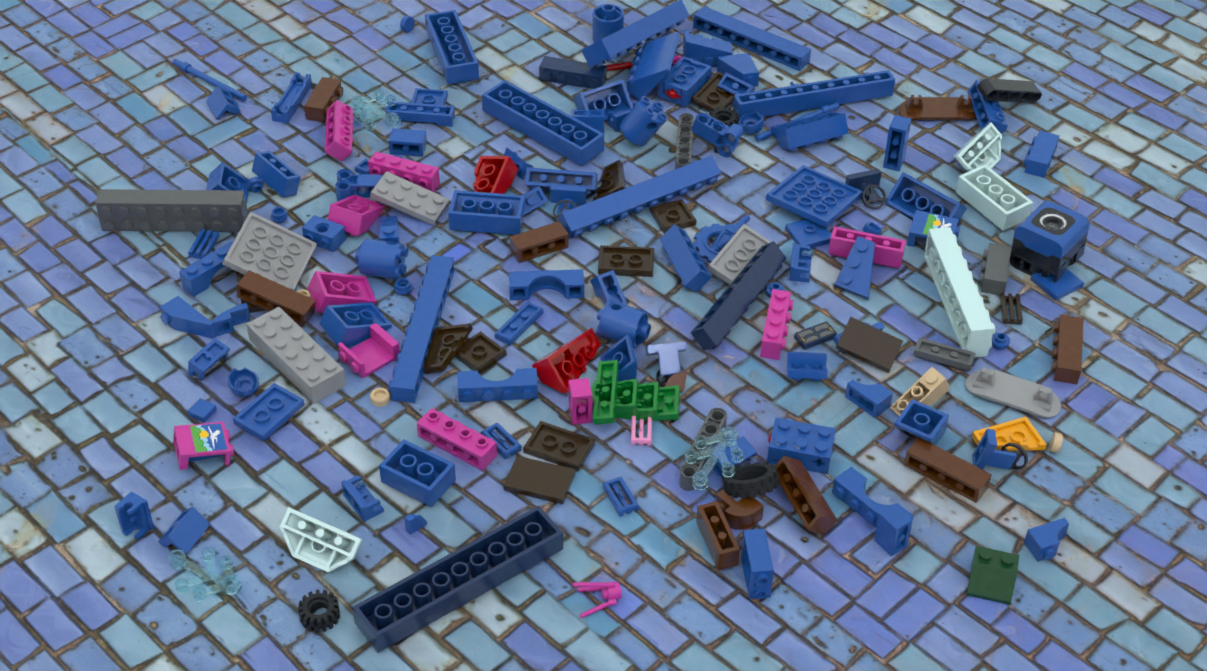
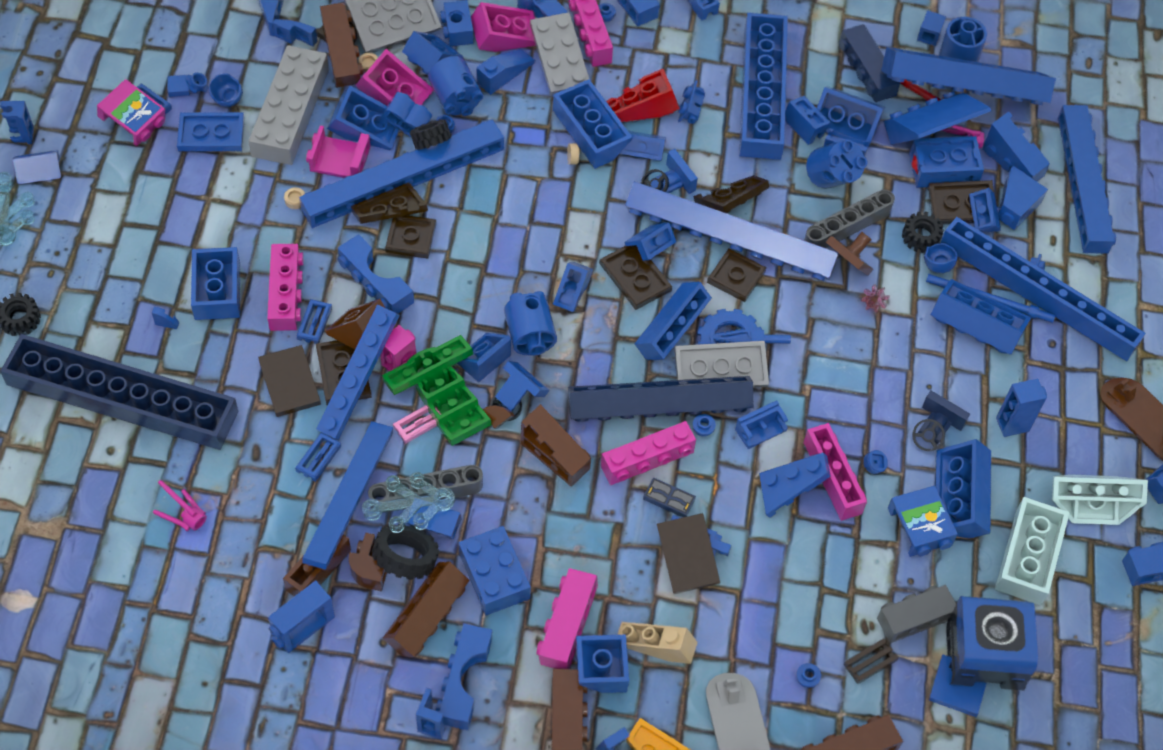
camera: 50 degrees right, 15 degrees up
blue hinge [188,338,230,381] -> none
light aqua wedge [280,507,363,573] -> none
blue hinge [341,476,384,522] -> none
blue tile [495,301,543,346] -> none
blue arch [509,269,584,301] -> none
reddish brown brick [510,221,569,263] -> none
blue brick [525,167,598,195] -> none
red wedge [532,328,601,394] -> none
blue piece [692,113,744,157] -> none
blue plate [766,165,863,228] -> none
blue plate [785,219,832,248] -> none
blue bracket [786,351,828,381] -> none
blue arch [845,379,893,418] -> none
dark grey plate [913,338,976,371] -> none
light aqua brick [924,227,995,357] -> none
none -> blue plate [185,72,209,93]
none -> blue tile [303,421,393,570]
none -> blue plate [316,304,400,440]
none -> reddish brown slope [325,299,385,349]
none -> blue brick [382,92,433,137]
none -> blue slope [402,31,464,75]
none -> black tyre [410,119,451,150]
none -> reddish brown wedge [521,404,591,487]
none -> dark pink brick [536,568,598,669]
none -> tan tile [567,143,579,165]
none -> blue panel [624,222,677,261]
none -> reddish brown tile [826,231,874,276]
none -> clear pink gear [861,284,890,313]
none -> blue brick [917,10,946,46]

